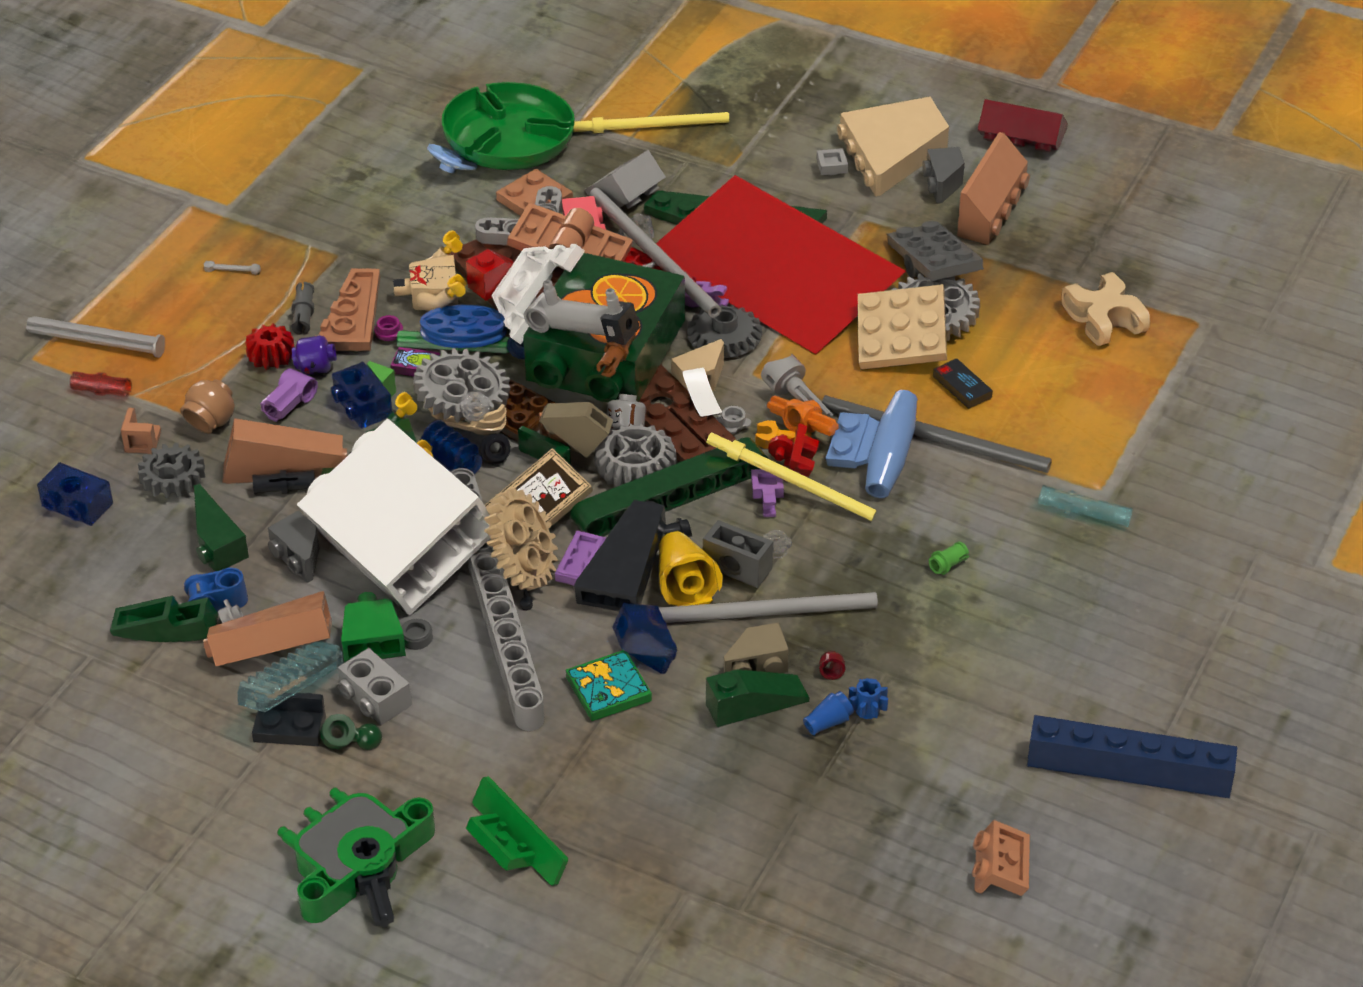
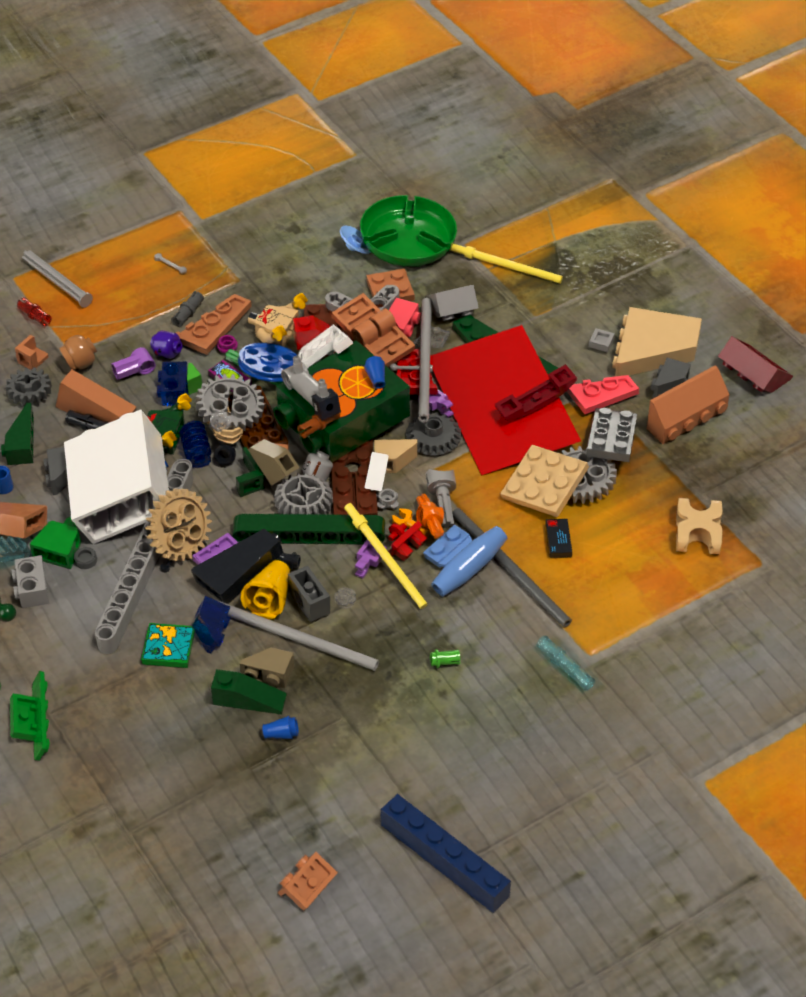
camera: 30 degrees right, 5 degrees up
red gear [245,323,294,370] -> none
tile [485,448,593,526] -> none
dark red hinge [819,651,846,680] -> none
blue gear [848,678,888,719] -> none
none -> blue cone [364,356,386,389]
none -> dark red slope [494,364,577,420]
none -> coral wing [566,375,639,414]

